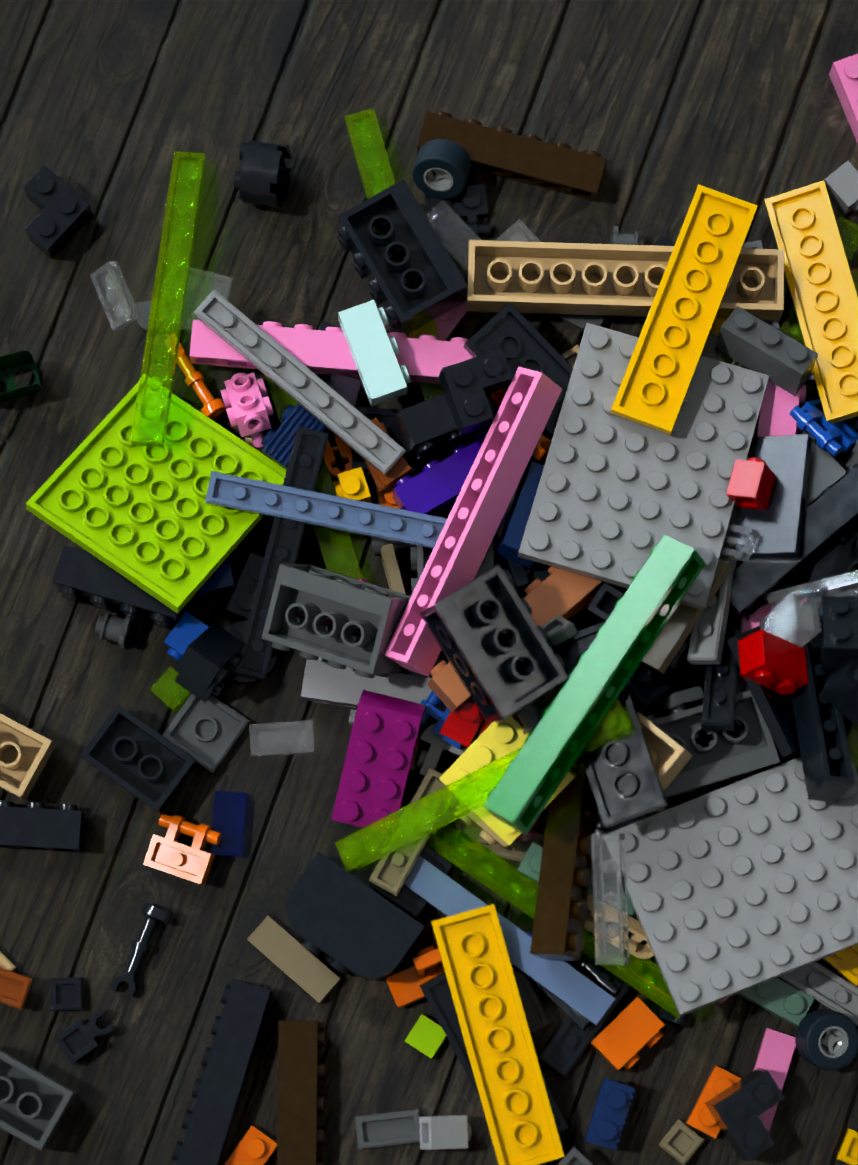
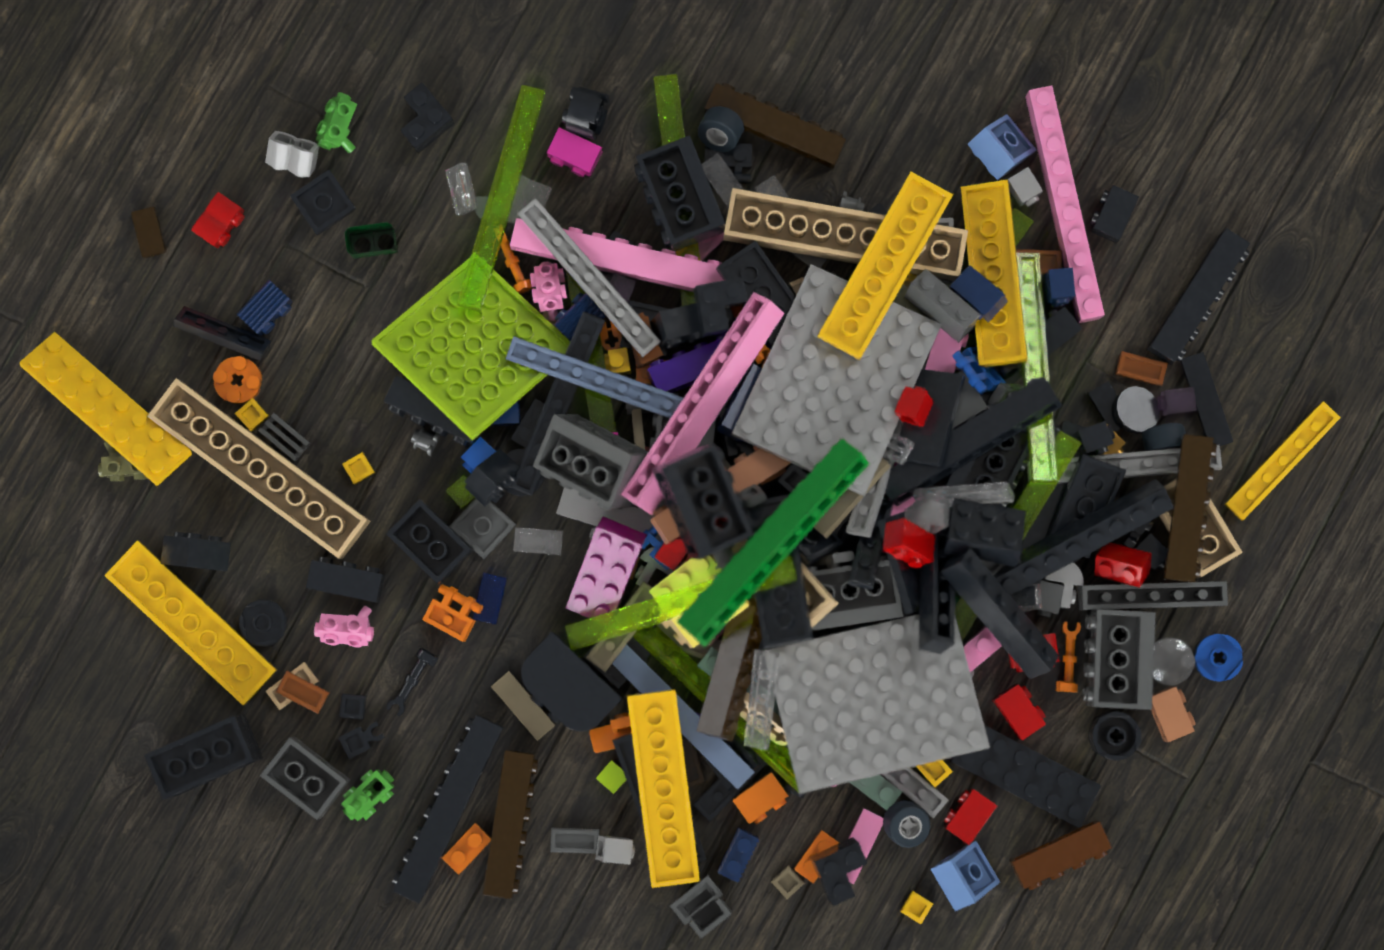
camera: 10 degrees right, 5 degrees up
light aqua brick [338,300,411,407] -> none
none -> bright pink brick [314,606,374,647]
none -> bright green brick [341,769,395,821]
none -> yellow tile [342,452,375,485]
none -> dark pink brick [547,127,602,177]
none -> dark blue brick [950,265,1008,323]
none -> medium blue slope [968,114,1036,180]

